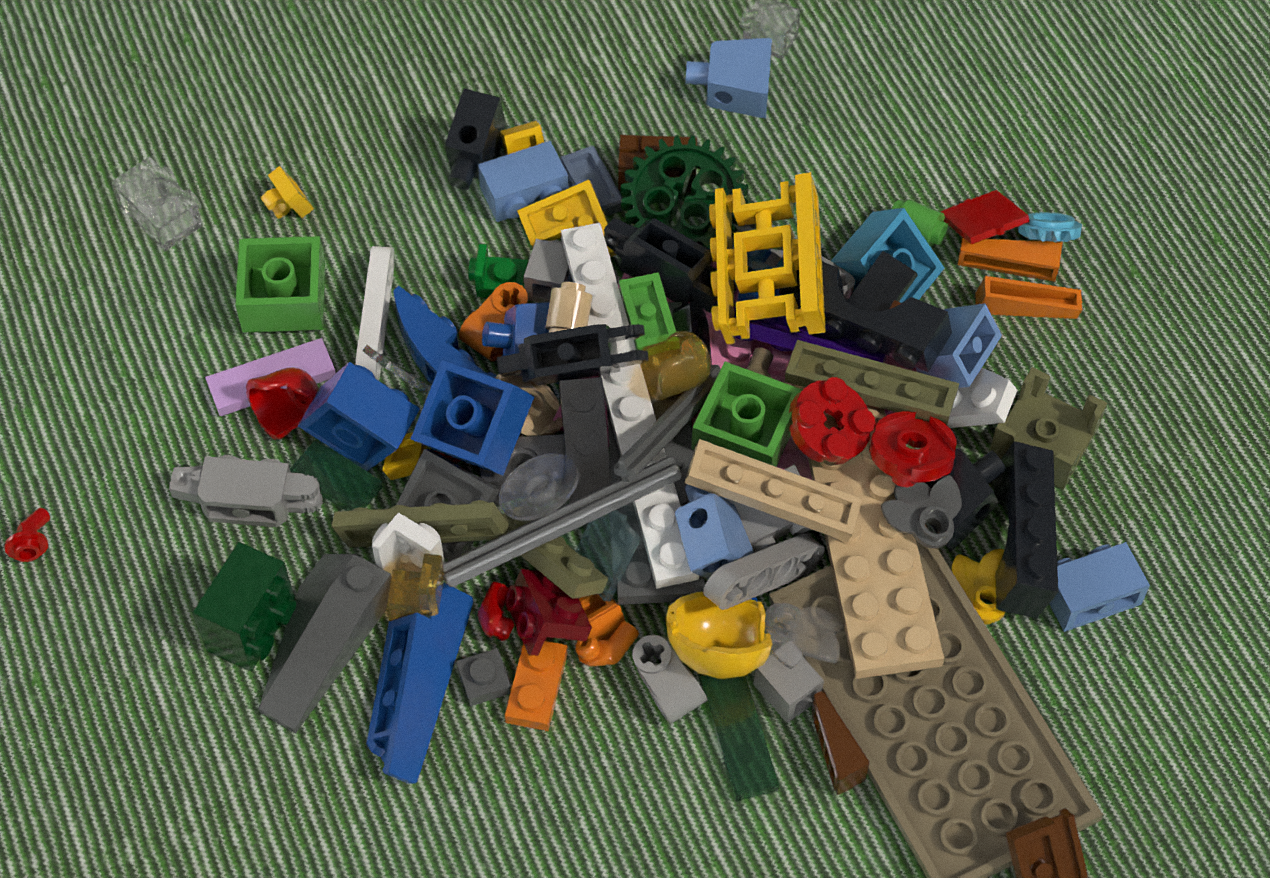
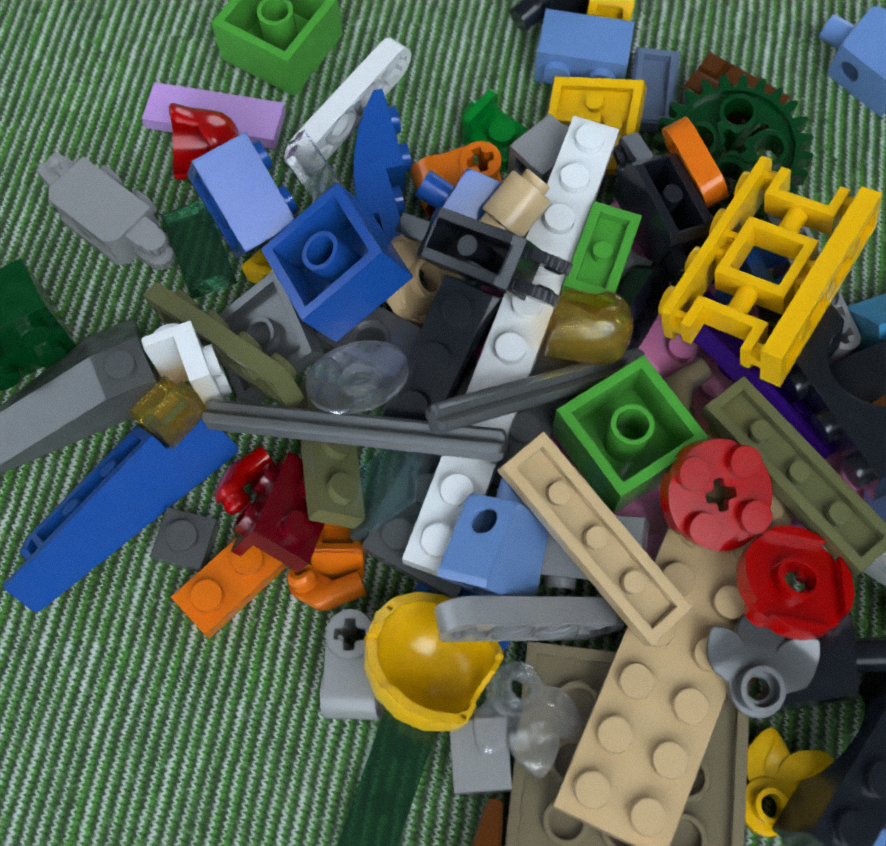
camera: 35 degrees right, 10 degrees up
none -> orange beam [662,116,729,208]

